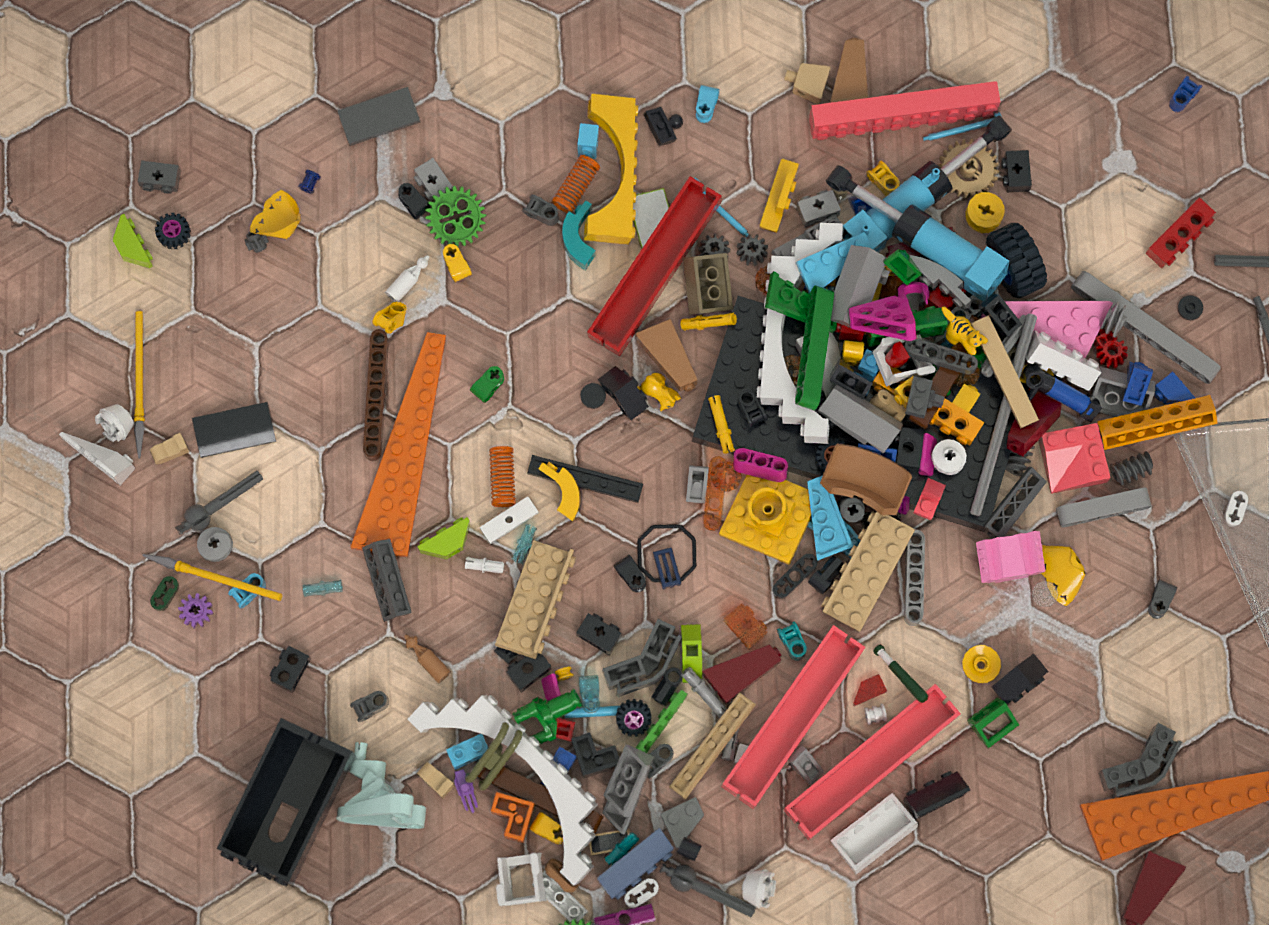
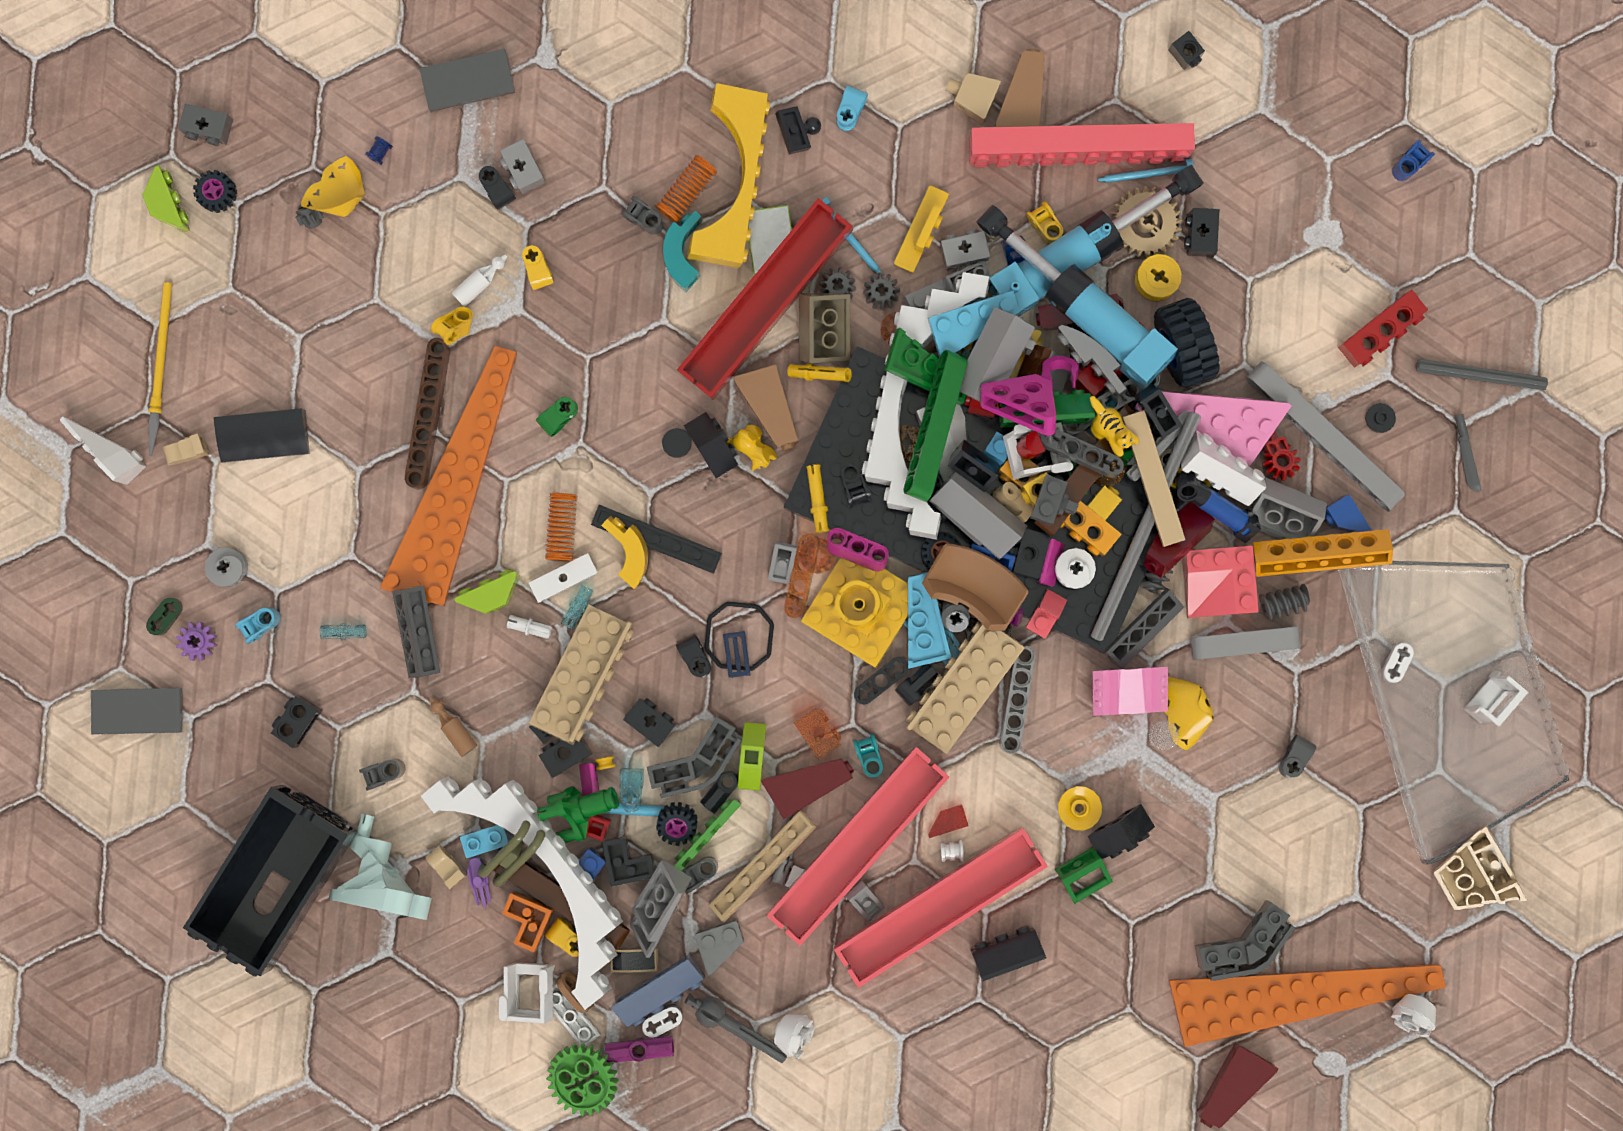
camera: 10 degrees right, 10 degrees up
white cone [95,404,134,442] -> none
yellow piece [142,554,283,601] -> none
dark grey piece [175,470,263,535] -> none
bright green gear [424,186,486,247] -> none
medium azure brick [577,123,599,160] -> none
teal axle [605,833,639,866] -> none
black piece [677,837,702,861] -> none
light grey pin [681,667,727,718] -> none
white slope [831,793,918,874] -> none
yellow piece [842,340,864,366] -> none
dark green piece [873,644,929,703] -> none
green slope [883,249,922,285] -> none
light grey piece [1100,302,1127,338] -> none
blue bracket [1123,362,1153,406] -> none
none -> dark grey tile [91,688,182,735]
none -> black brick [1168,31,1205,70]

